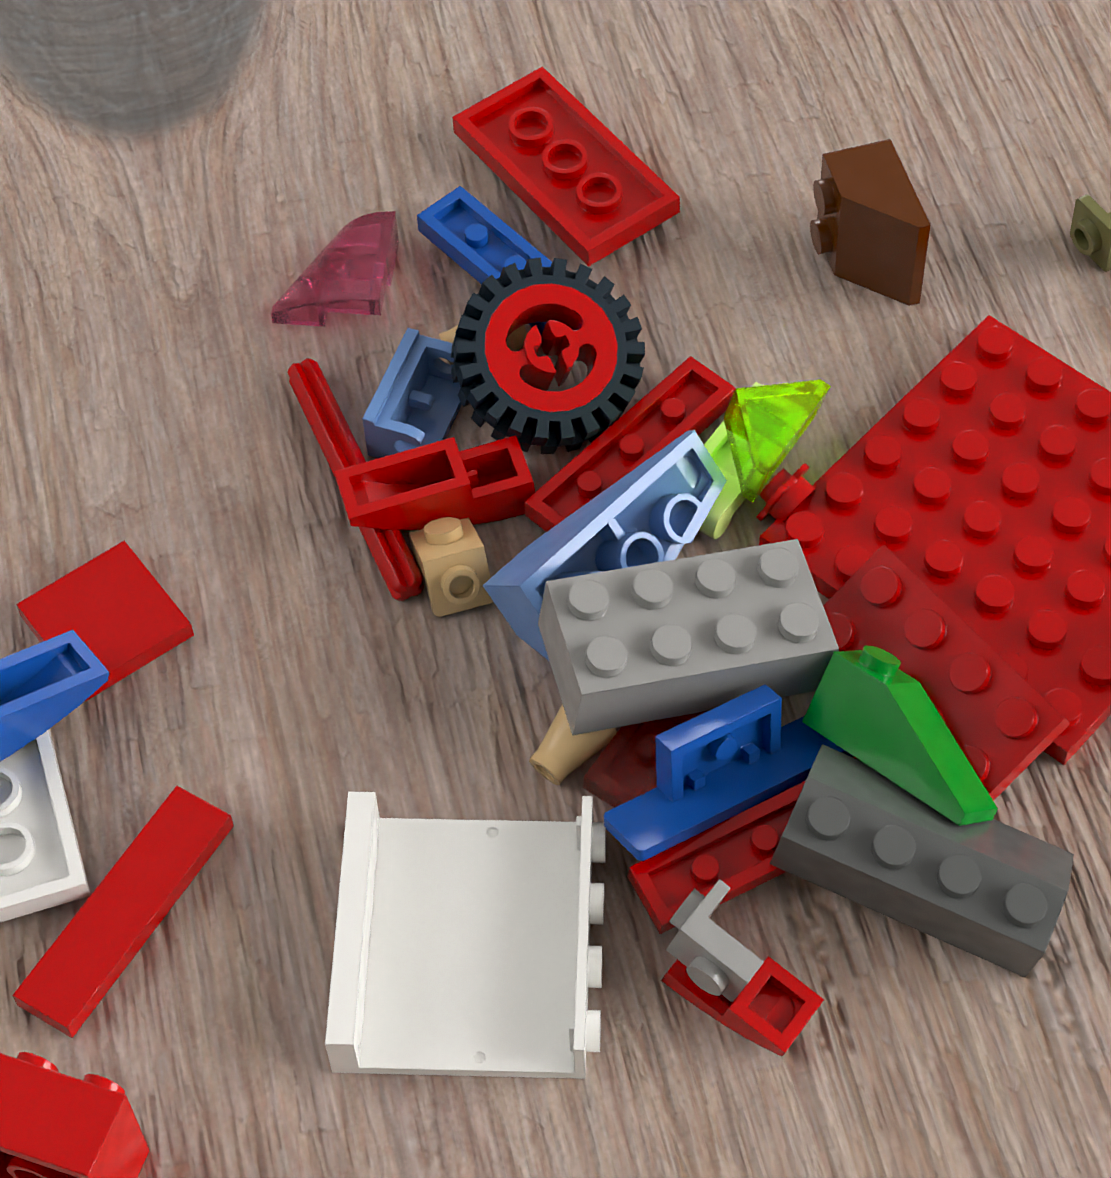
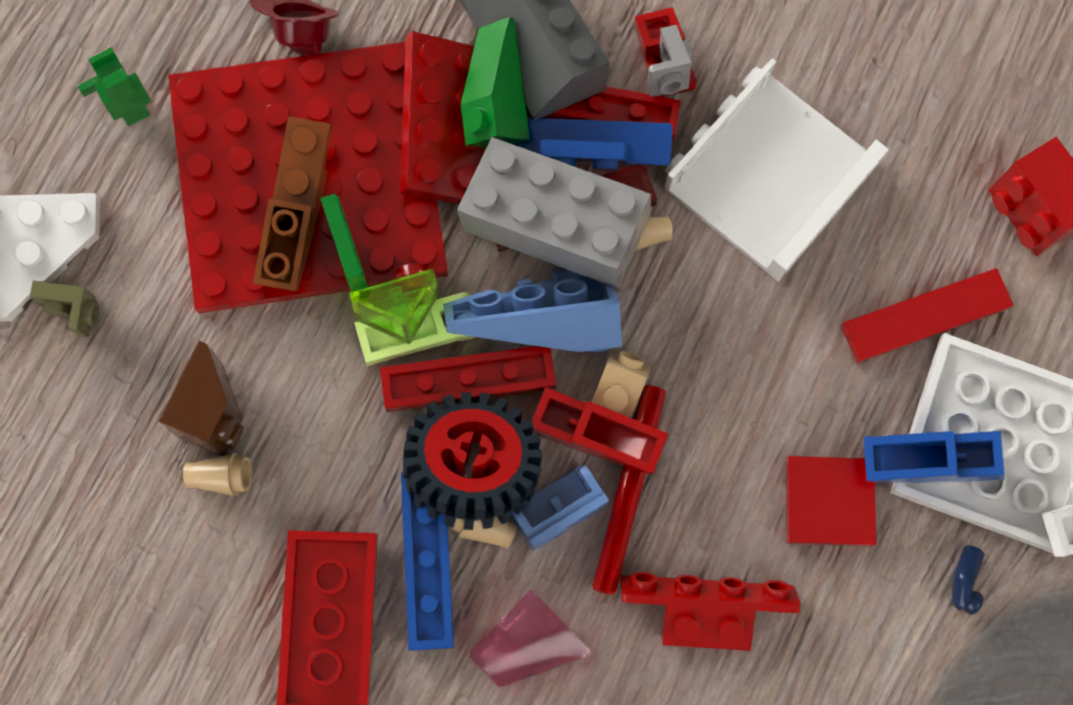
camera: 150 degrees left, 20 degrees up
none -> tan cone [183,453,252,496]
none -> dark orange slope [253,116,333,292]
none -> green tile [320,194,371,303]
none -> red bracket [620,572,801,651]

